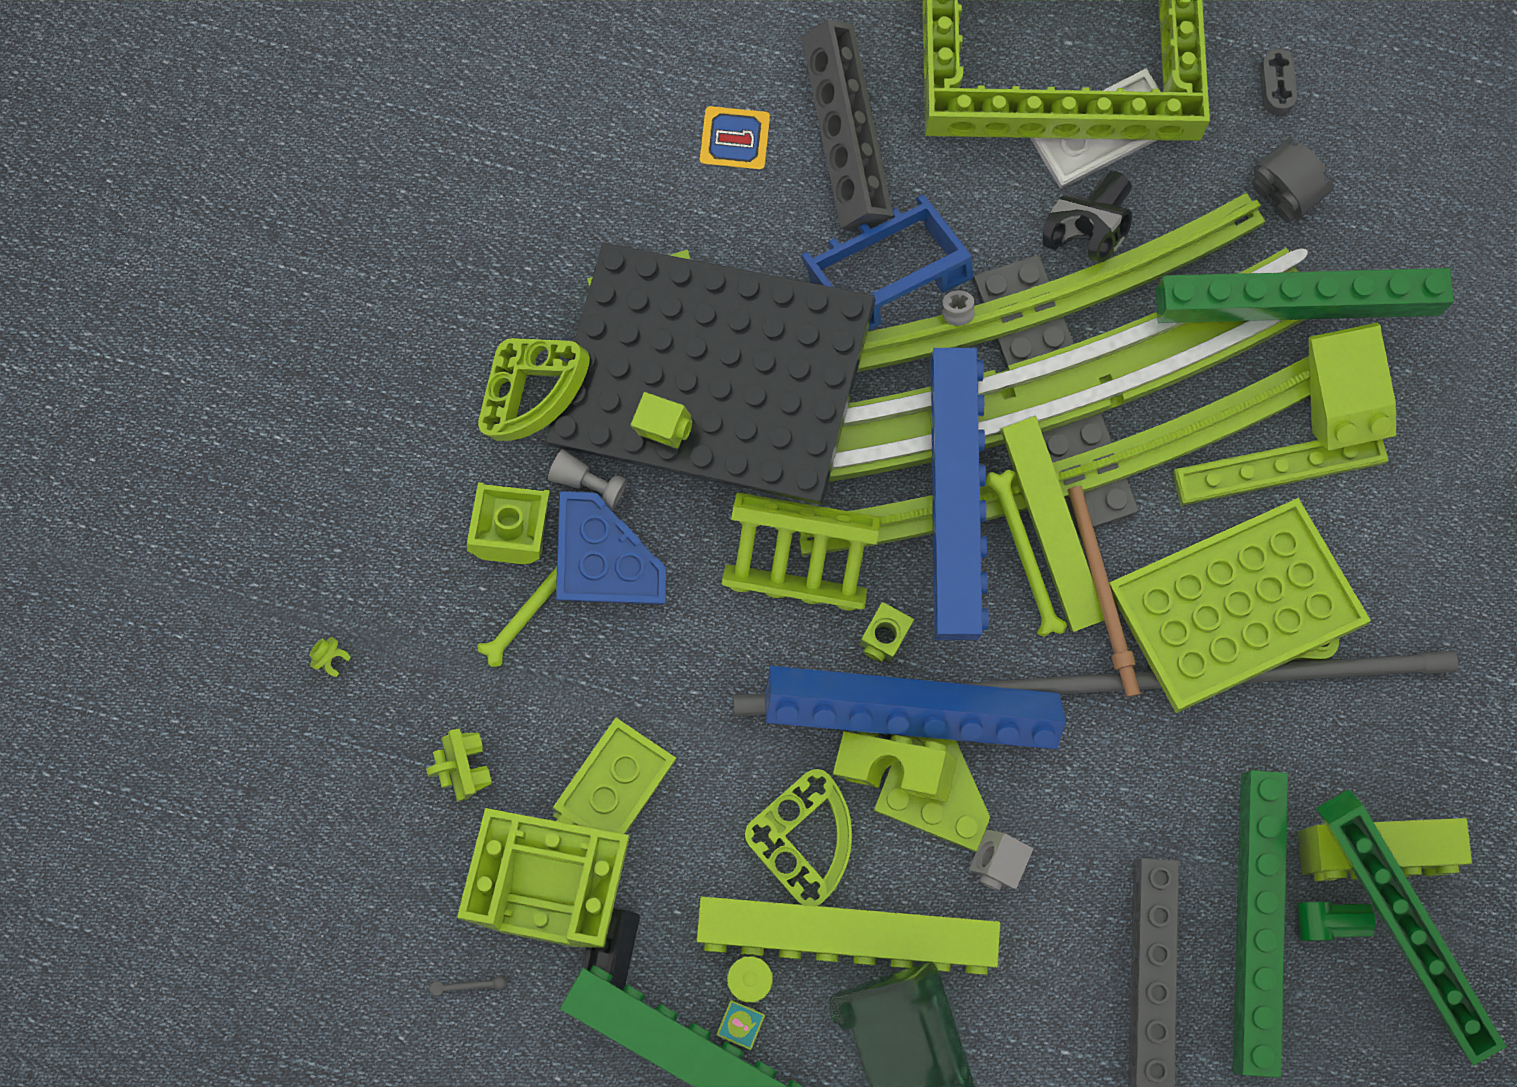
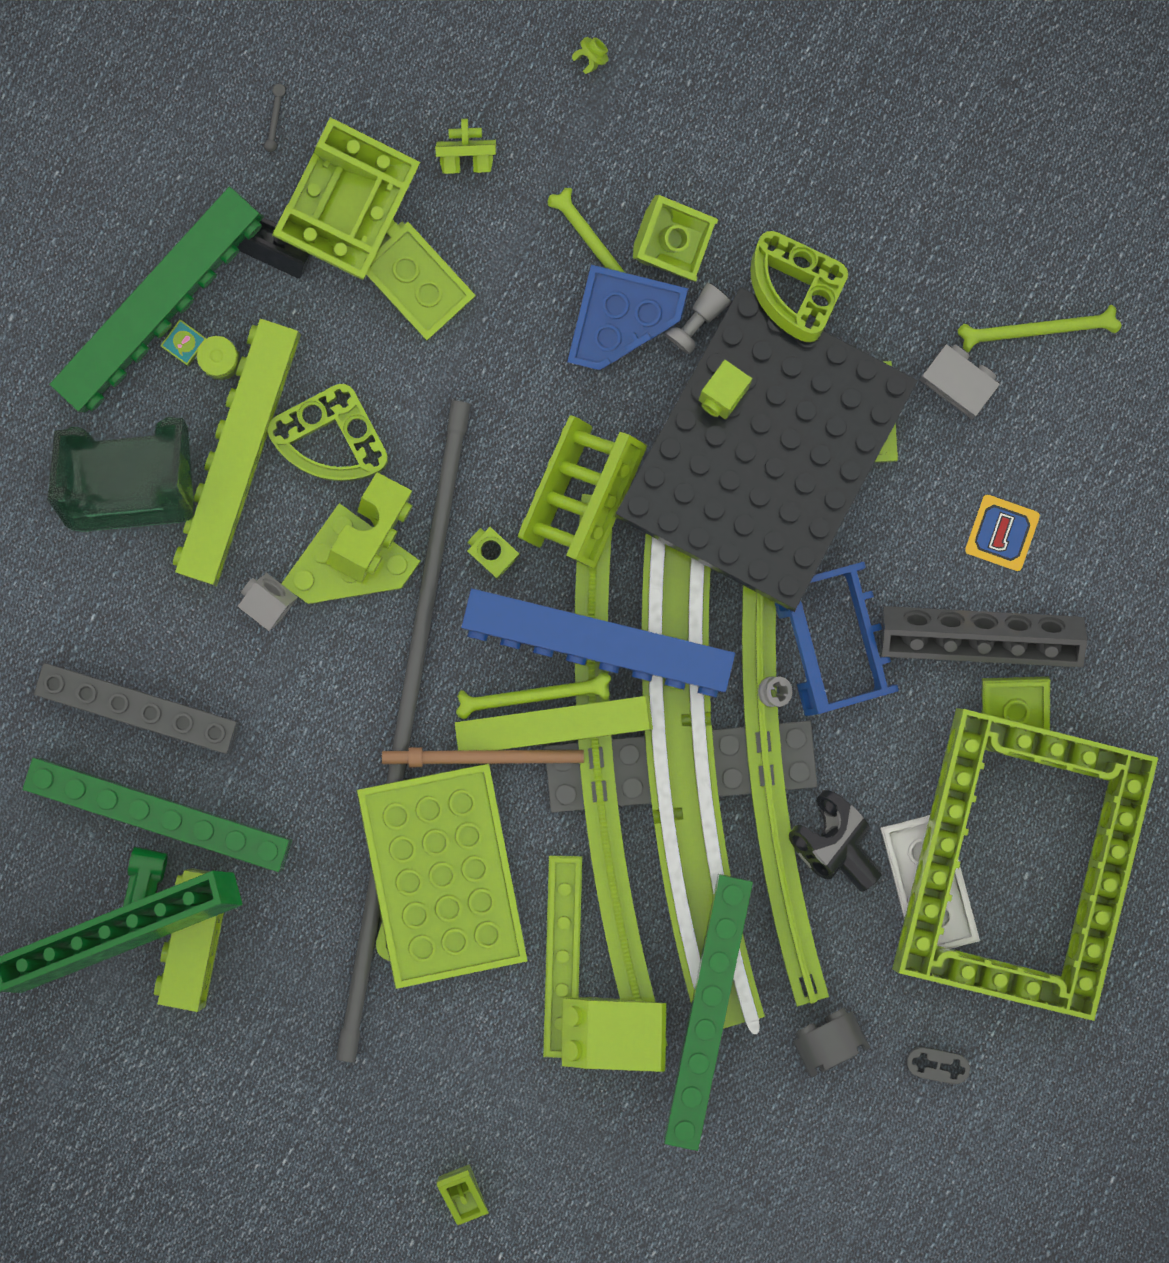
camera: 110 degrees right, 10 degrees up
blue brick [765,666,1066,749] -> none
none -> light grey brick [919,344,1000,419]
none -> lime piece [958,305,1122,352]
none -> lime plate [982,676,1050,730]

